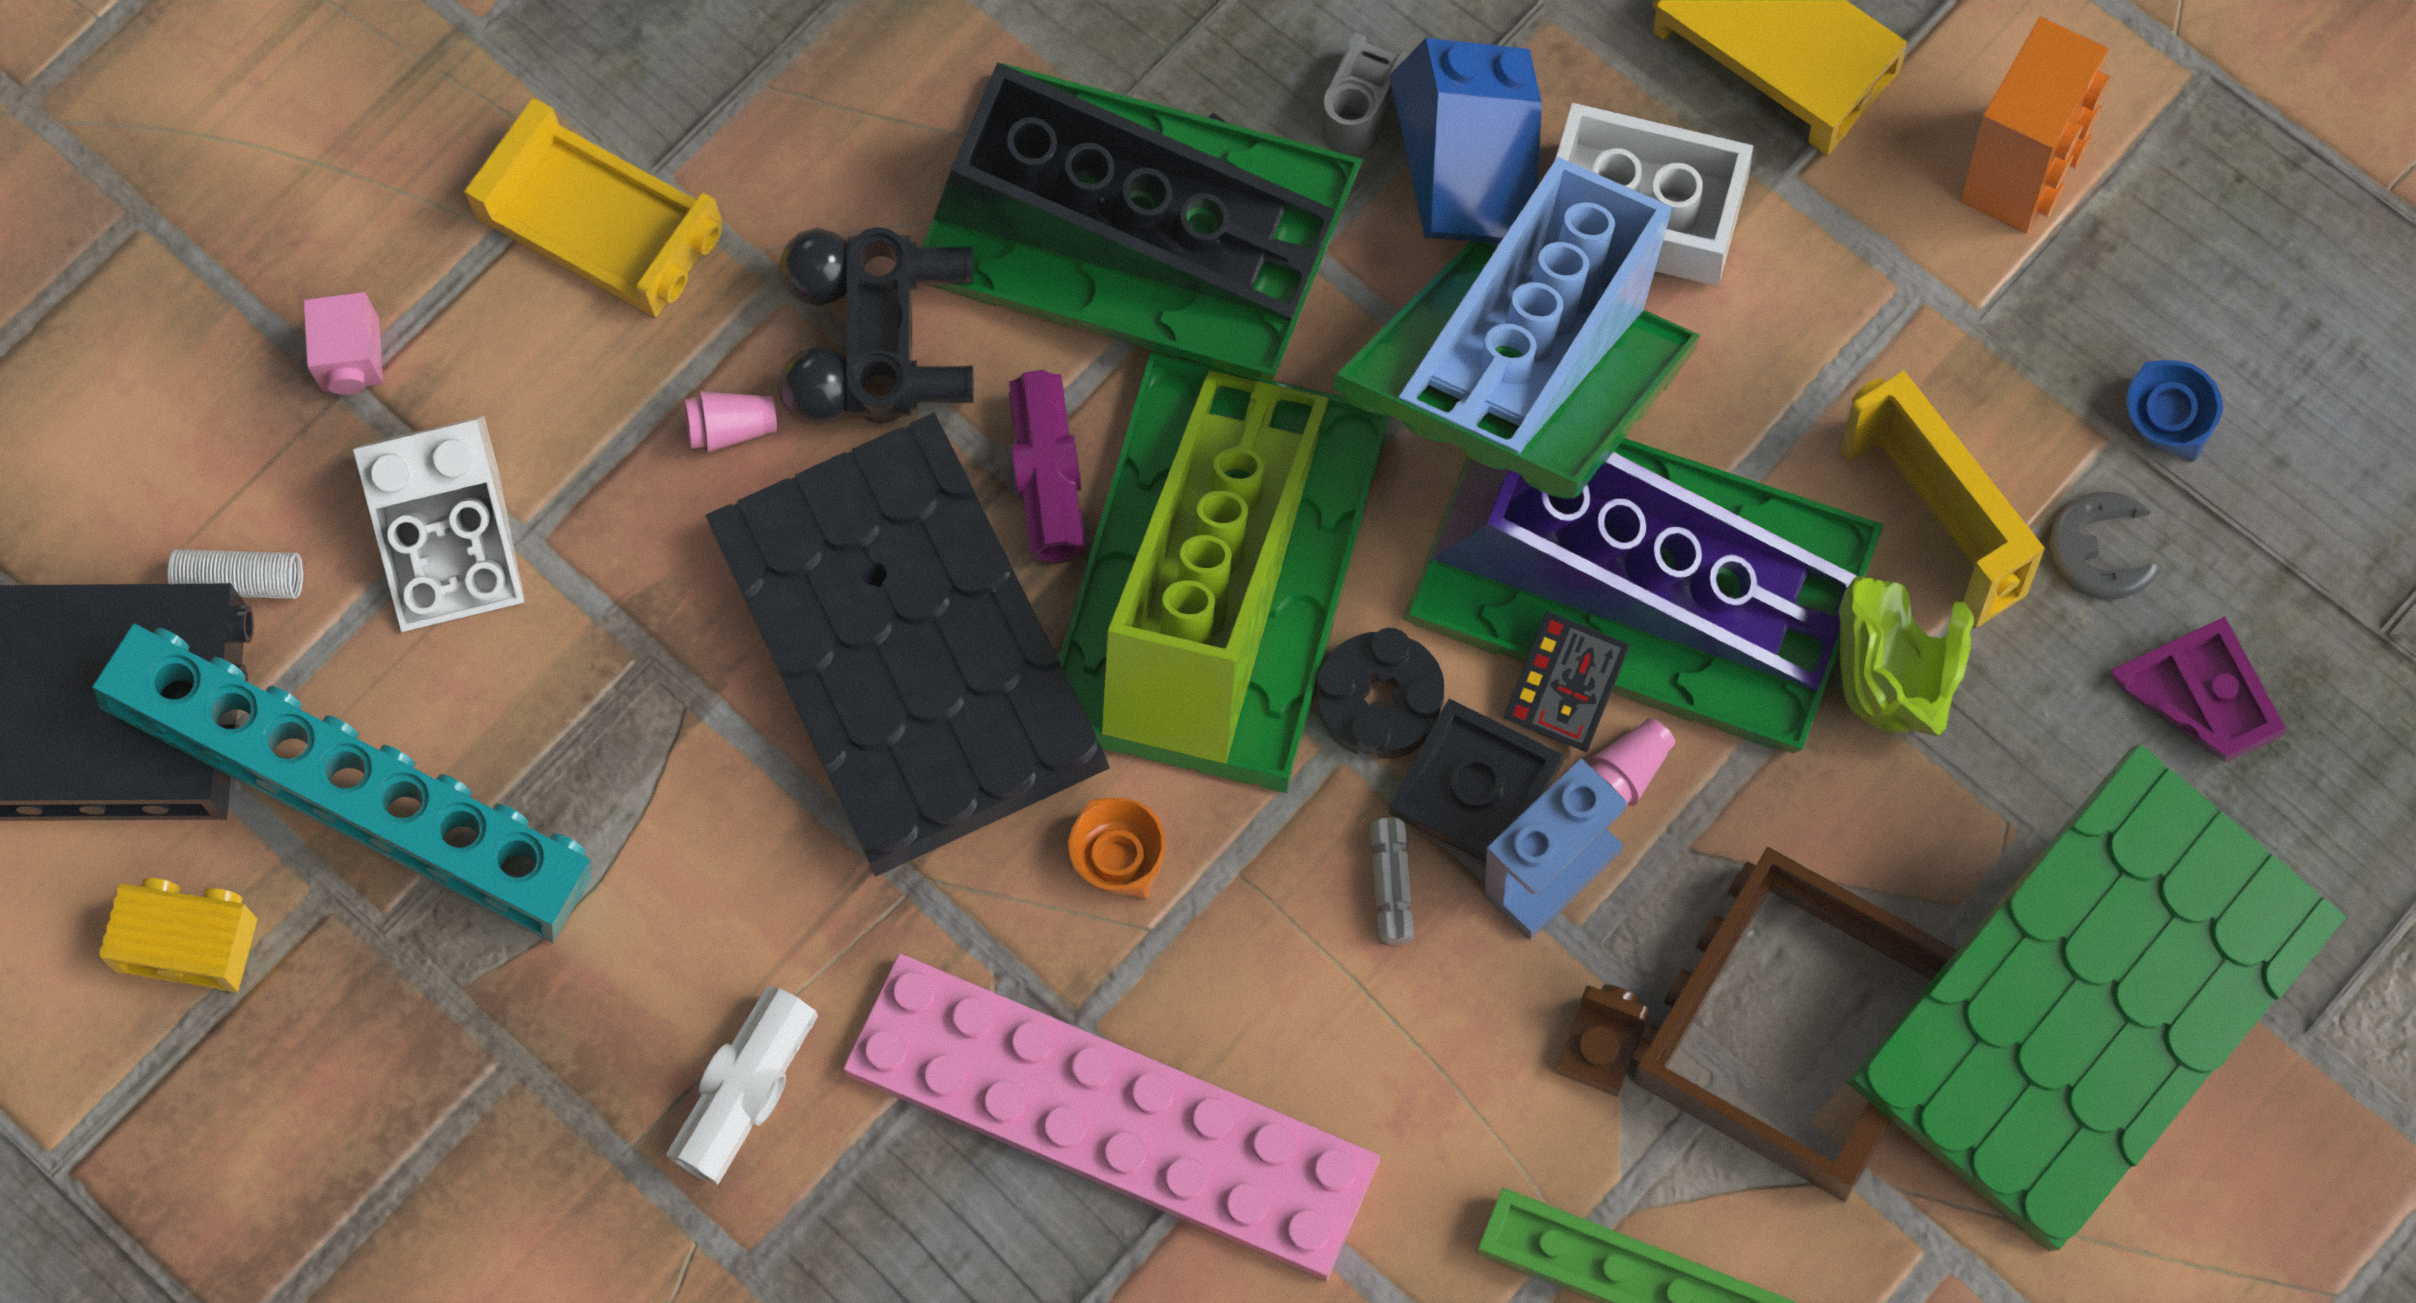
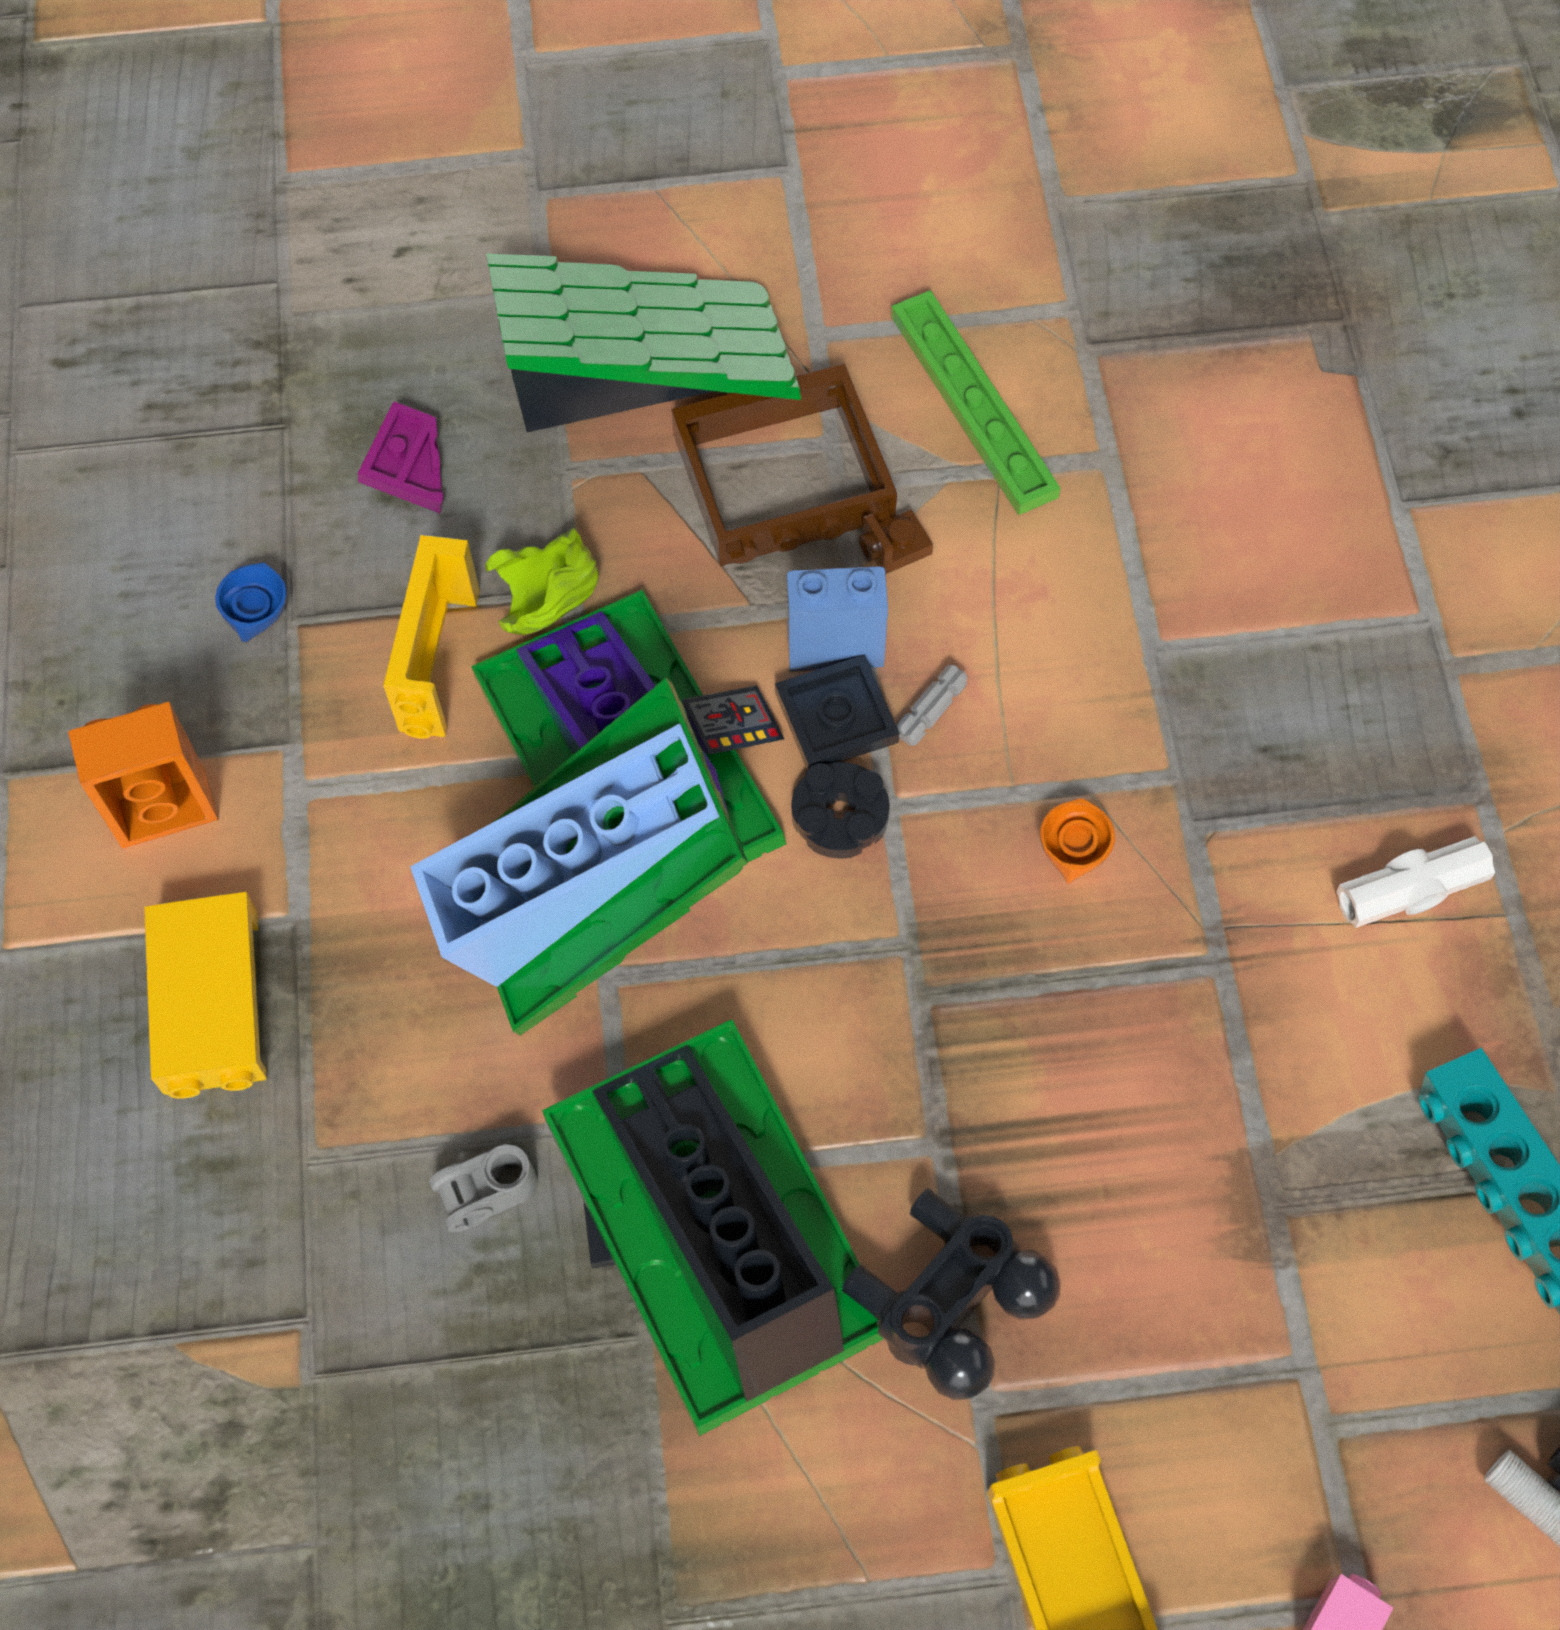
camera: 145 degrees left, 5 degrees down
white slope [353,416,525,632] -> none
bright pink cone [684,391,777,453] -> none
black piece [705,412,1110,877] -> none
bright pink plate [843,953,1380,1281] -> none
magenta piece [1009,370,1085,565] -> none
piece [1059,352,1390,793] -> none
blue slope [1389,38,1542,244] -> none
white brick [1555,103,1754,287] -> none
bright pink cone [1588,718,1675,806] -> none
dark grey head [2050,492,2161,599] -> none

